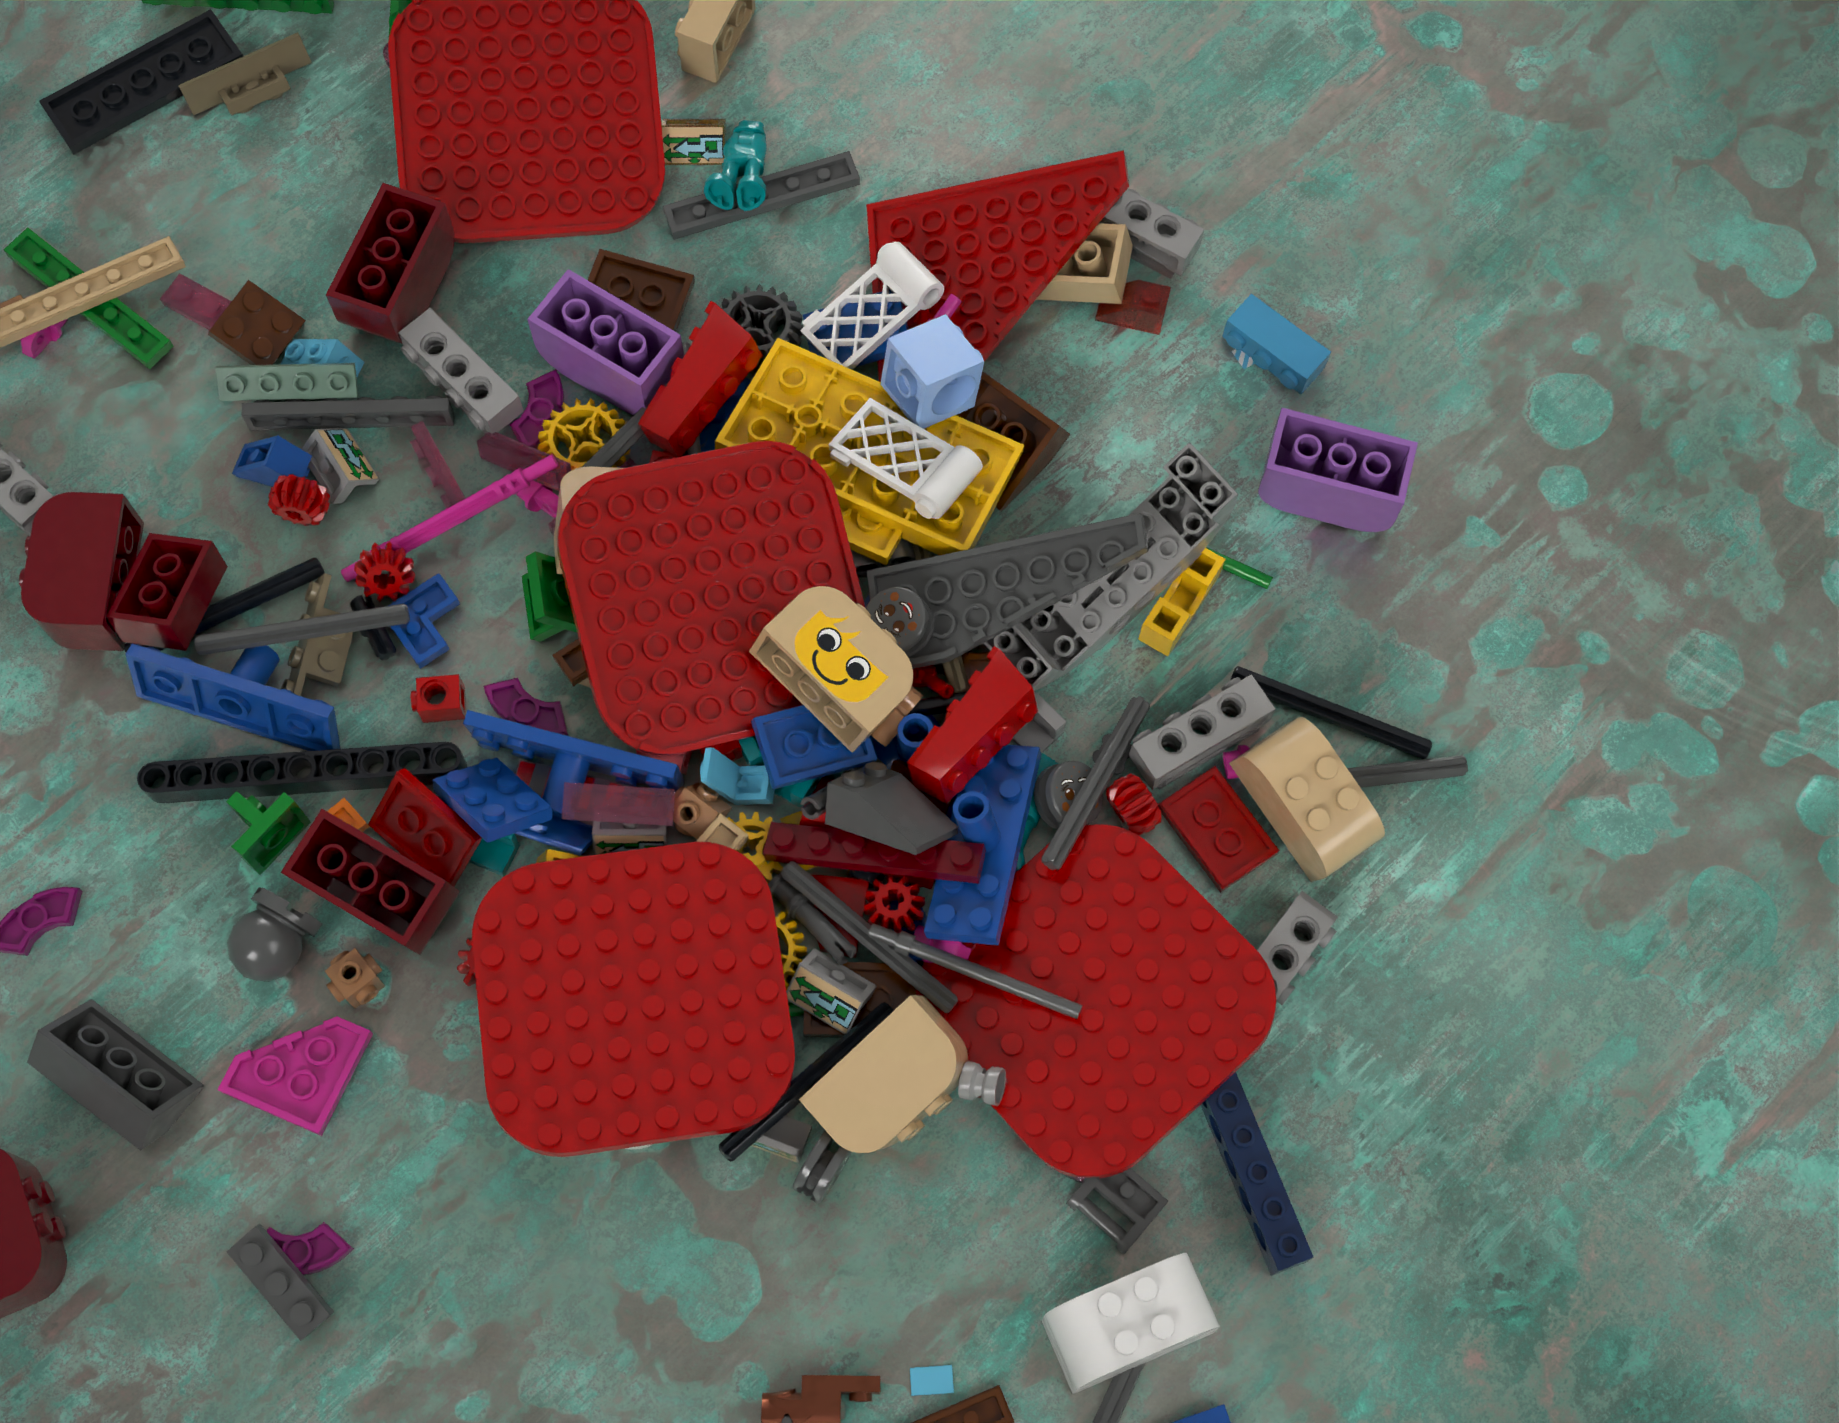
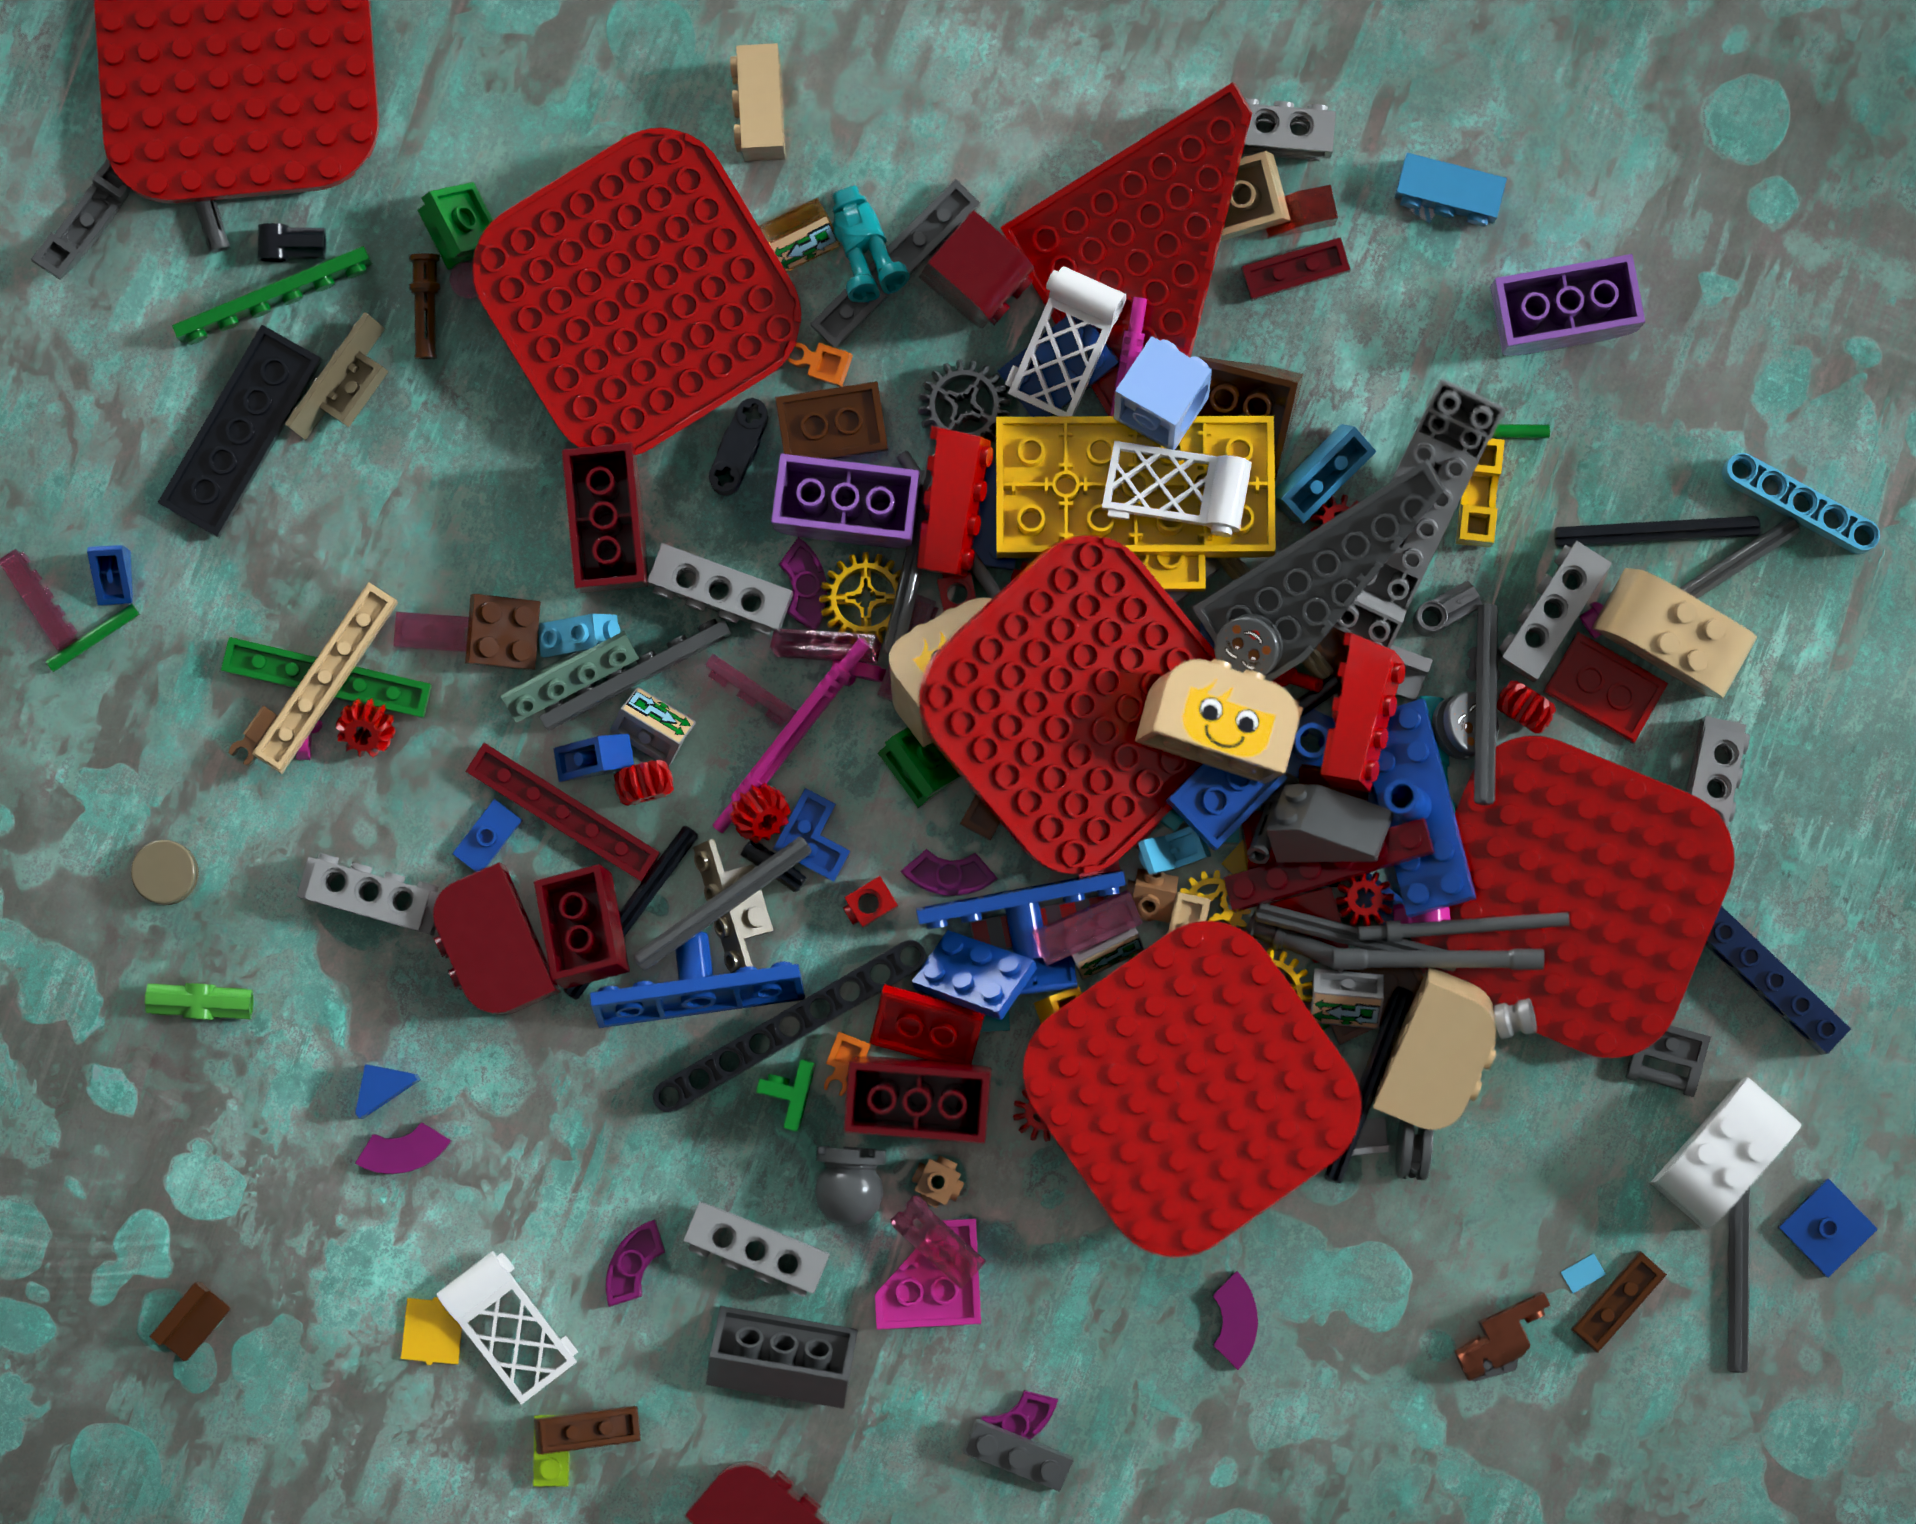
camera: 20 degrees left, 15 degrees up
none -> red gear [336,698,396,758]
none -> reddish brown pin [409,253,440,359]
none -> blue plate [452,799,523,872]
none -> dark red plate [465,743,660,882]
none -> light grey brick [684,1201,830,1297]
none -> black piece [709,398,769,496]
none -> orange plate [788,343,853,387]
none -> clear pink plate [891,1195,986,1288]
none -> dark red brick [919,210,1034,328]
none -> magenta tile [1212,1271,1258,1370]
none -> dark red plate [1241,237,1351,301]
none -> dark azure brick [1275,424,1377,524]
none -> dark grey piece [1332,948,1544,970]
none -> flat silver piece [1413,580,1483,637]
none -> medium azure beam [1722,453,1880,554]

